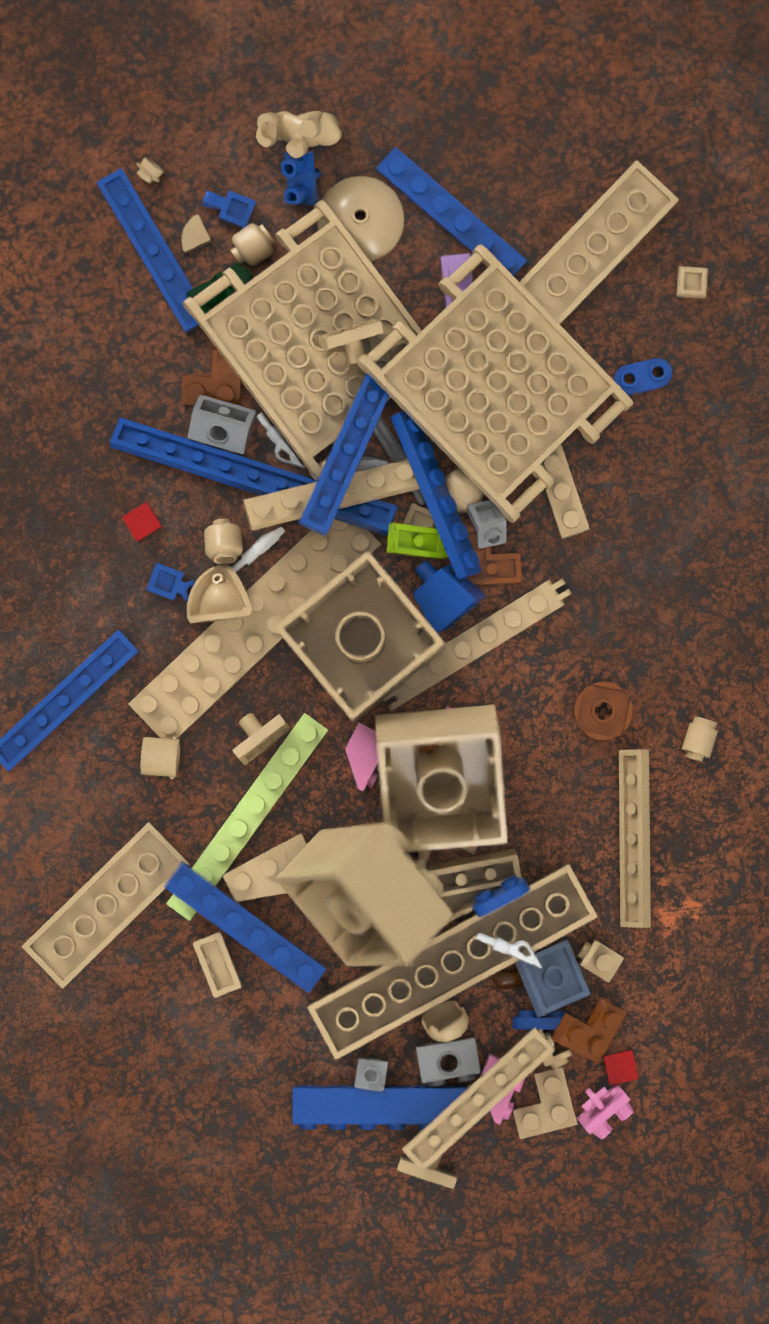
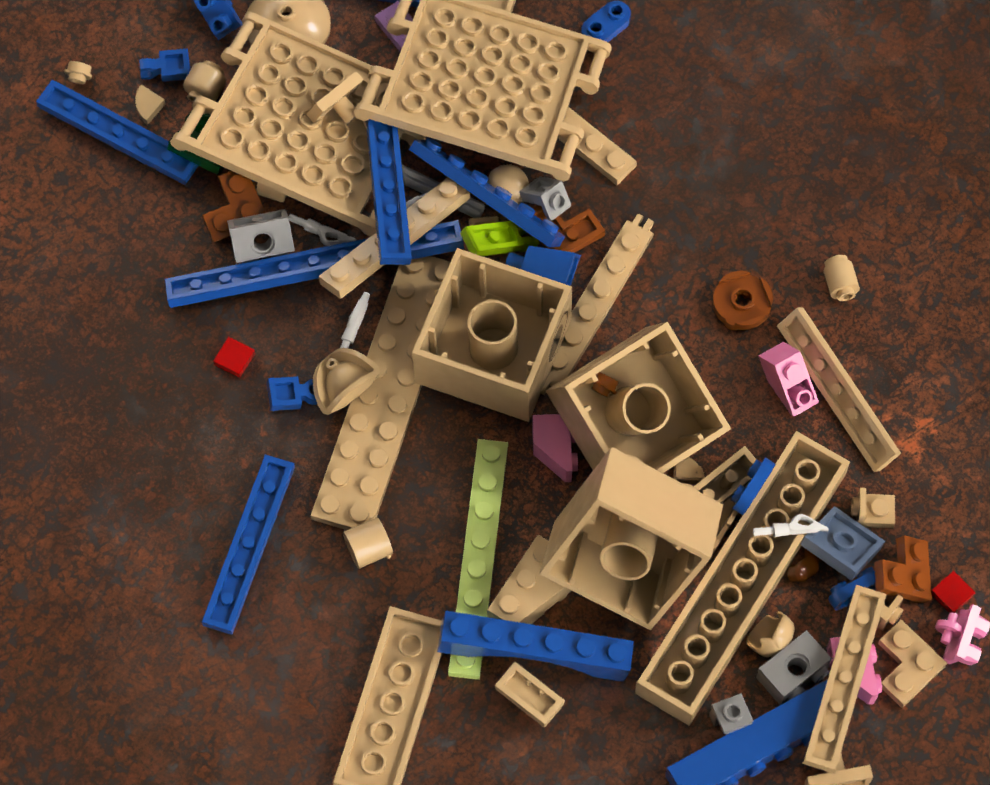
camera: 35 degrees left, 20 degrees down
tan head [204,519,243,564] -> none
tan tile [232,713,291,765] -> none
none -> bright pink slope [758,342,819,417]

